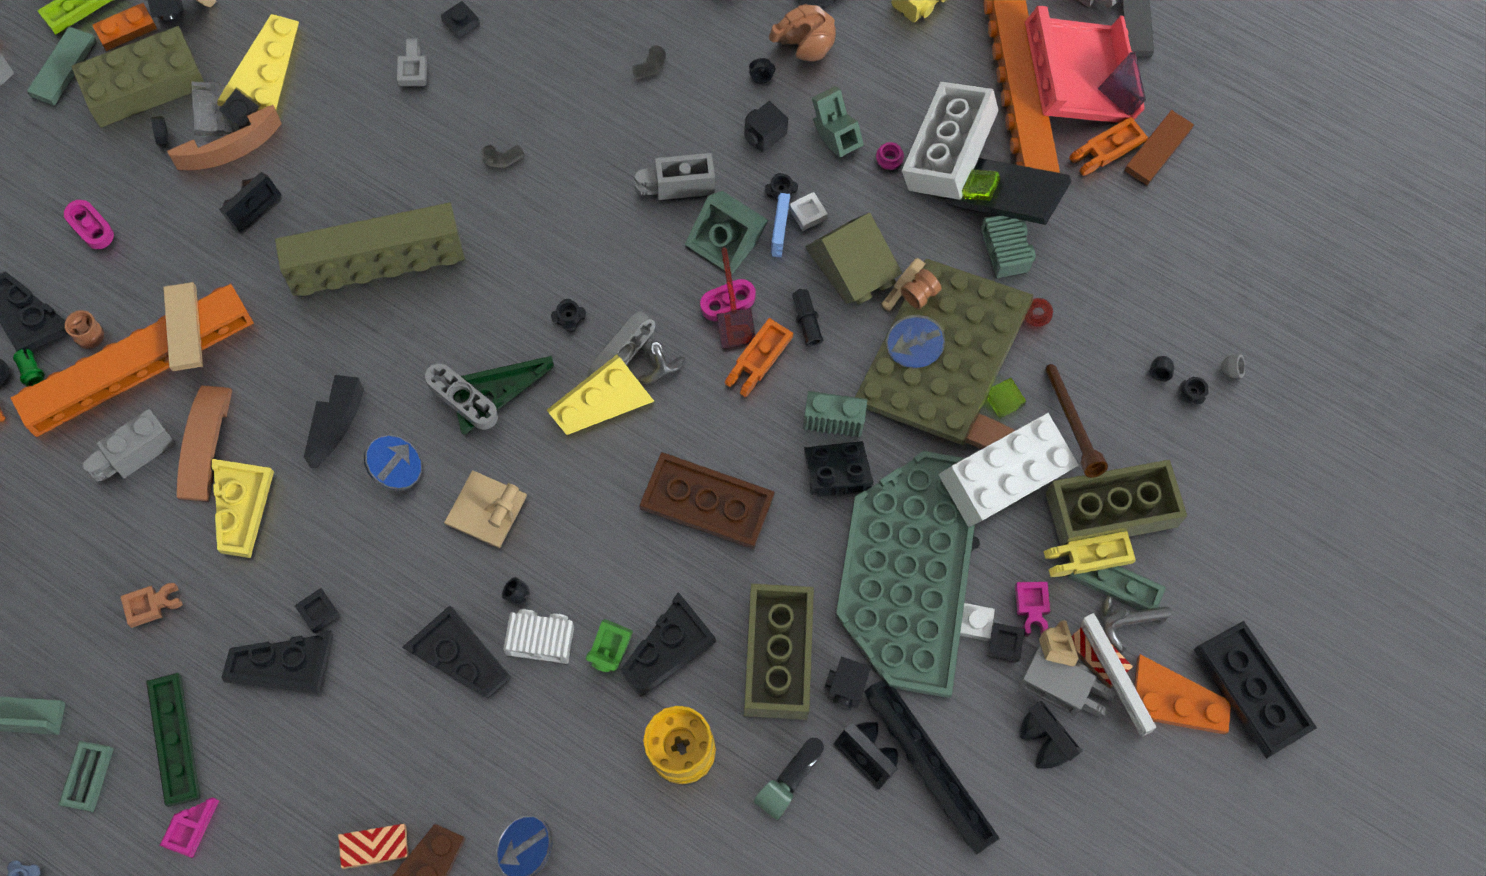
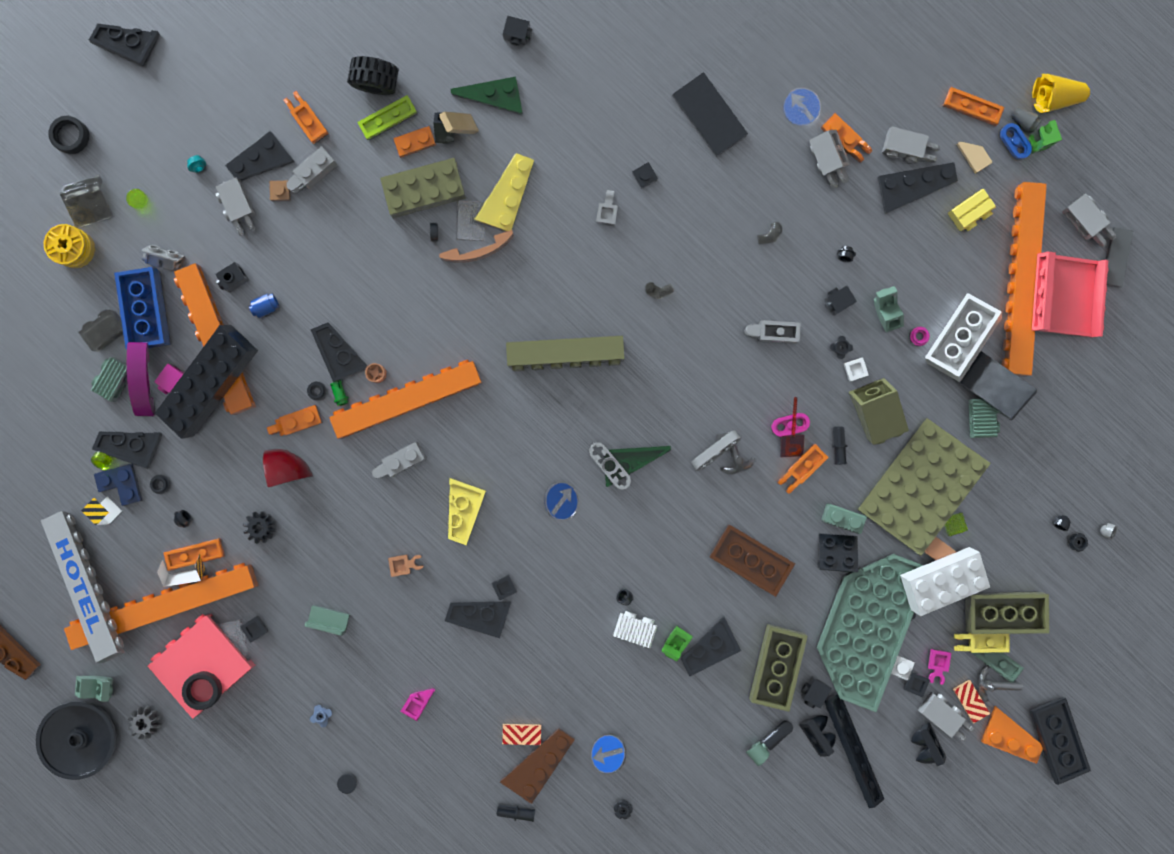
camera: 20 degrees right, 20 degrees up
sand green tile [27,26,96,106] -> none
sand green tile [58,741,114,813] -> none
dark pink plate [64,200,114,249] -> none
dark green tile [146,673,201,807] -> none
tan tile [163,282,203,371] -> none
nougat slope [177,385,232,502] -> none
black plate [219,87,260,128] -> none
black tile [219,172,281,233] -> none
black slope [304,375,364,468] -> none
black wing [402,606,511,698] -> none
tan plate [444,470,527,549] -> none
light yellow wing [547,355,654,435] -> none
black plate [551,299,586,331] -> none
yellow wheel [643,706,716,785] -> none
sand green slope [685,191,768,274] -> none
nougat helmet [769,4,836,62] -> none
light blue tile [771,193,790,258] -> none
tan tile [881,258,926,312] -> none
clear piece [886,315,945,368] -> none
nougat wheel [900,268,942,310] -> none
clear neon green tile [962,169,1000,201] -> none
clear red plate [1025,298,1053,327] -> none
tan tile [1039,620,1079,667] -> none
reddish brown piece [1045,364,1108,478] -> none
orange hinge [1069,117,1148,176] -> none
white tile [1081,613,1156,737] -> none
clear purple slope [1098,52,1146,115] -> none
dark orange tile [1124,110,1195,186] -> none

